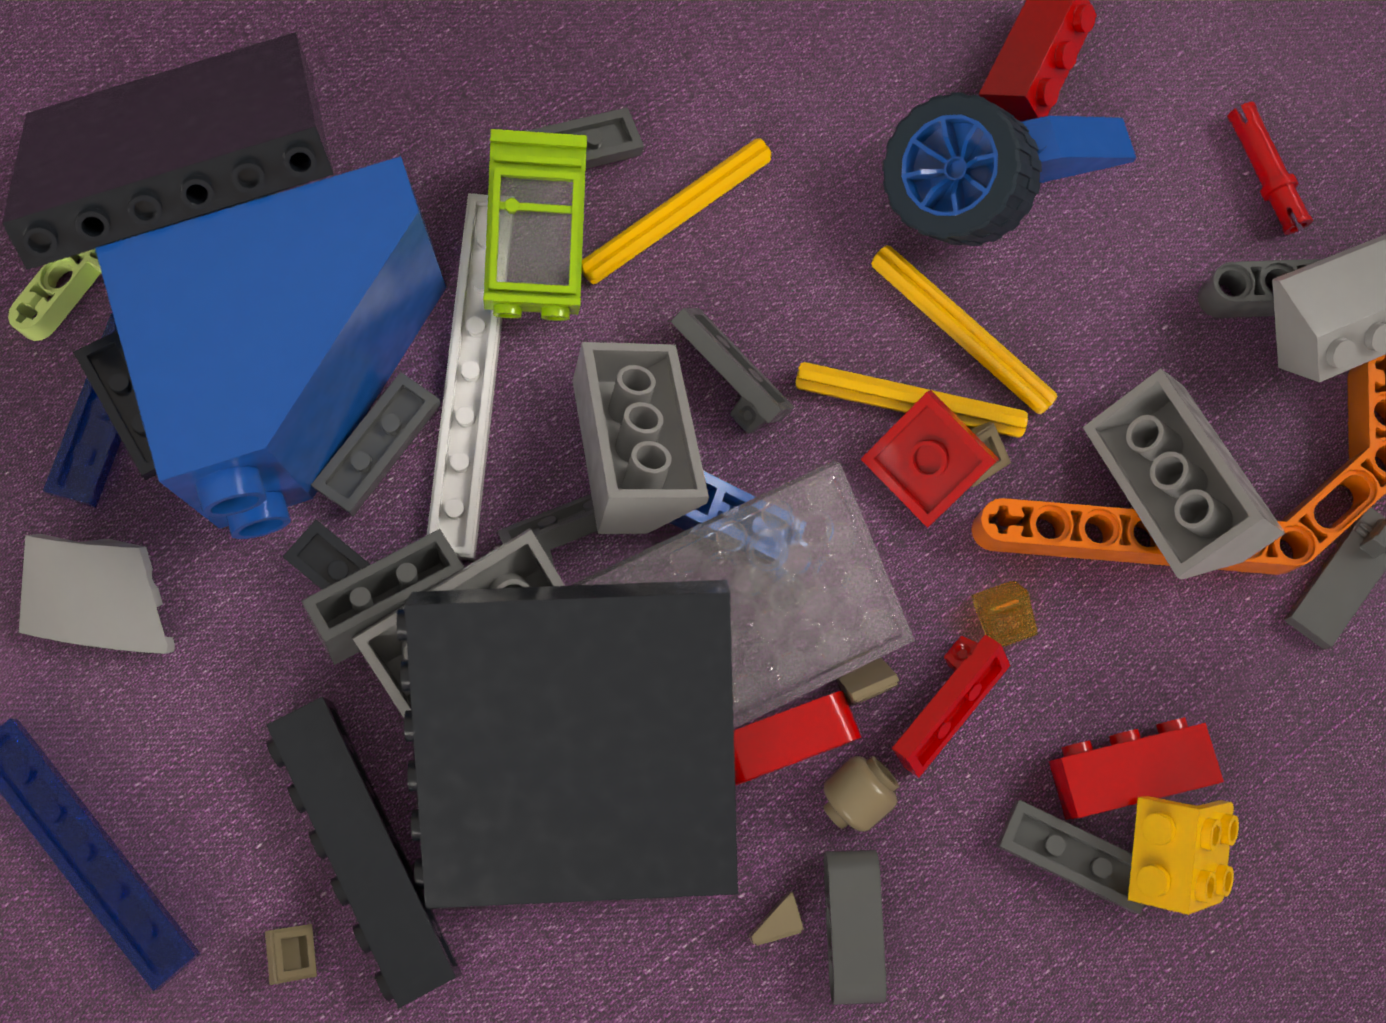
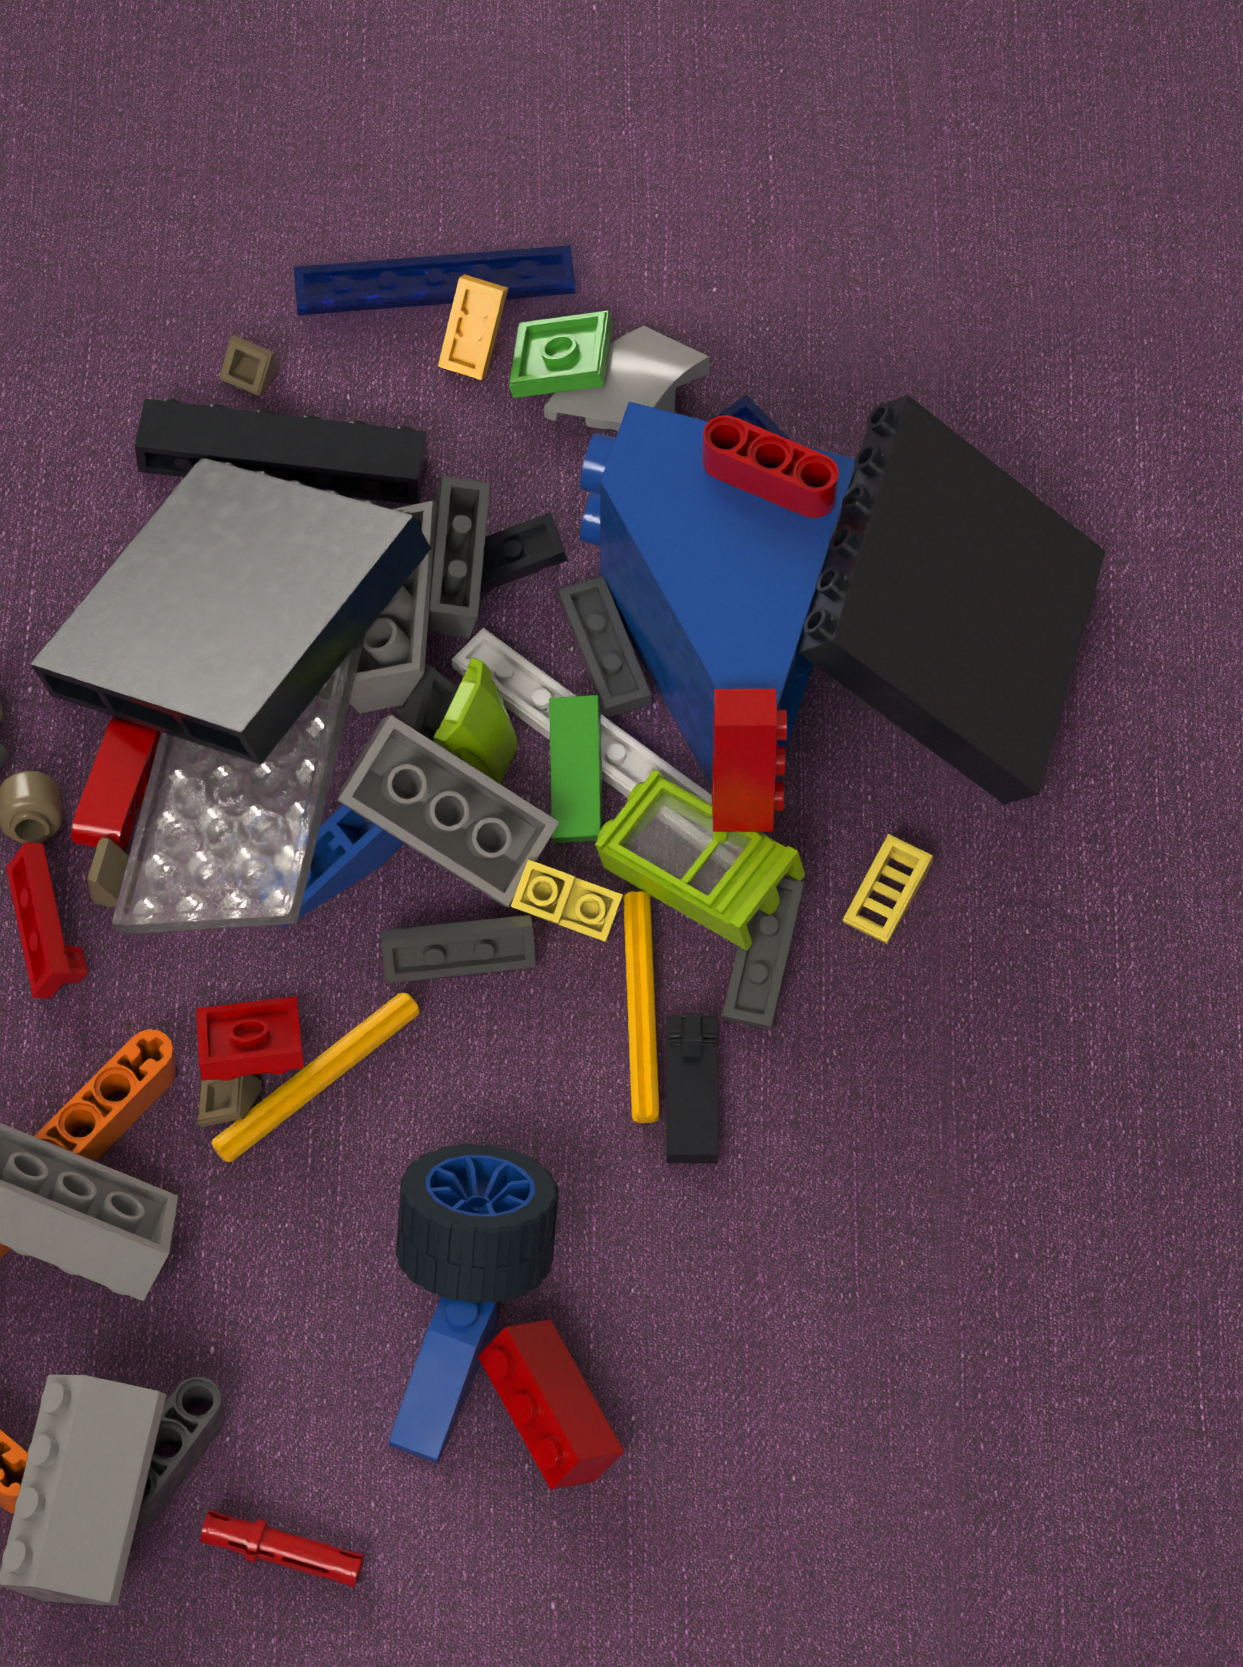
camera: 130 degrees right, 15 degrees down
yellow axle [871,245,1057,414] -> none
clear yellow slope [972,581,1038,647] -> none
none -> lime slope [433,657,518,784]
none -> yellow tile [438,274,508,380]
none -> bright green tile [509,311,613,398]
none -> light yellow slope [511,860,623,942]
none -> bright green tile [549,695,603,843]
none -> black hinge [666,1013,718,1163]
none -> red beam [702,415,839,518]
none -> red brick [712,689,787,832]
none -> light yellow slope [843,834,933,944]

